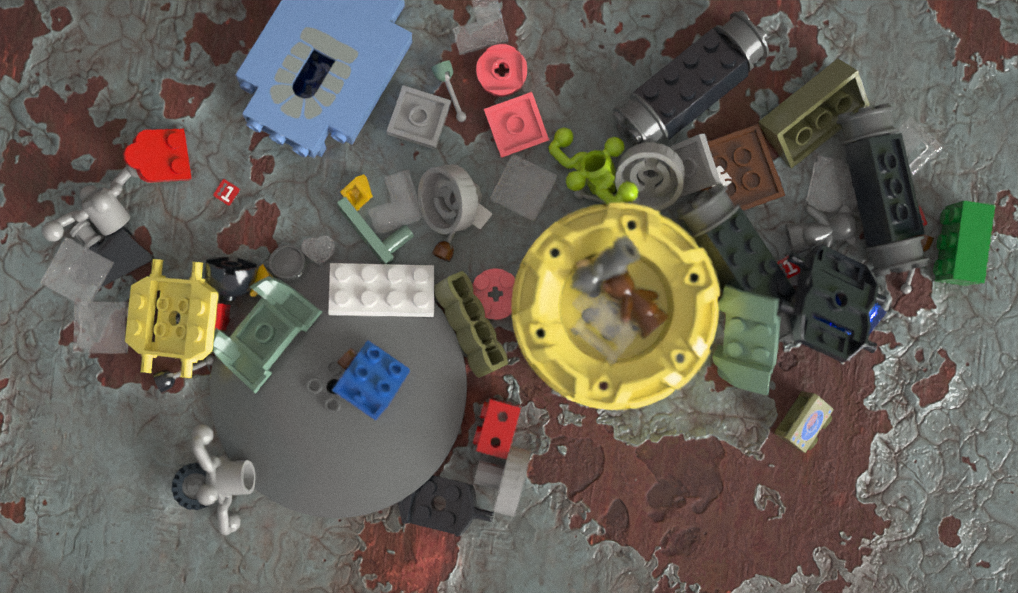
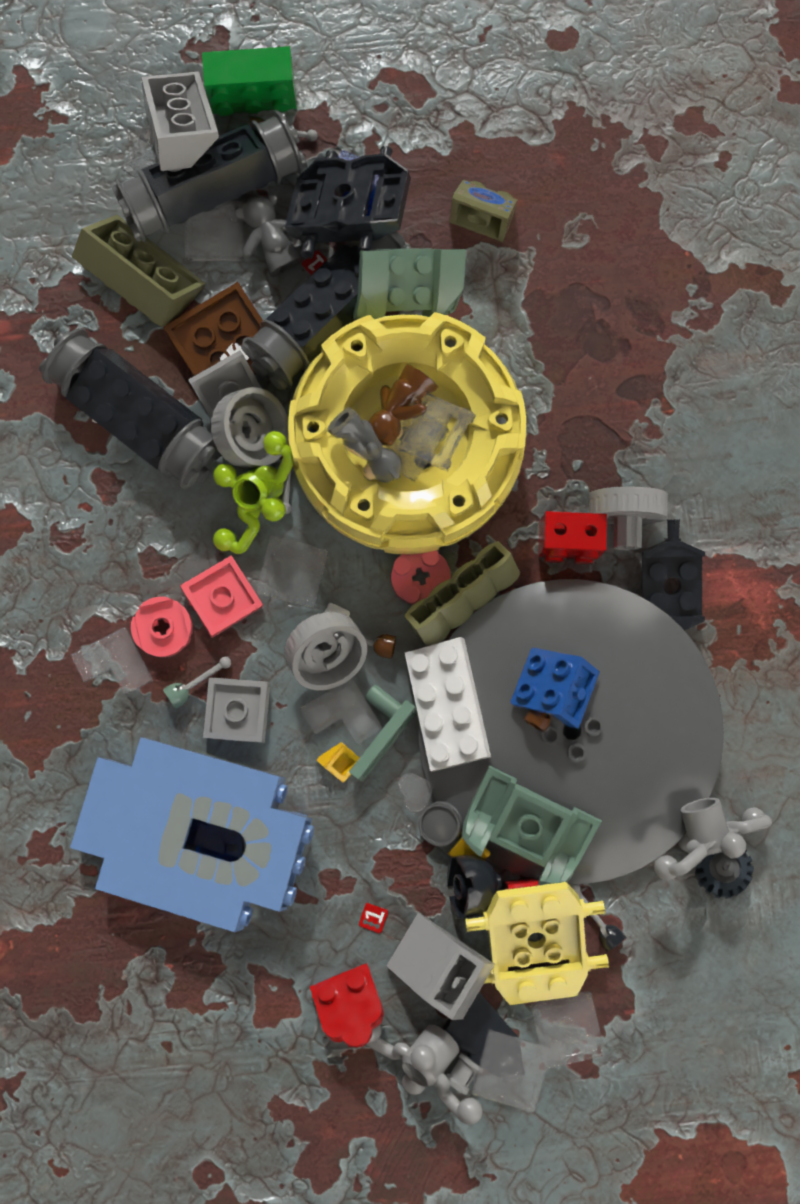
camera: 105 degrees left, 5 degrees down
none -> light grey slope [141,72,219,172]
none -> light grey slope [387,913,495,1020]

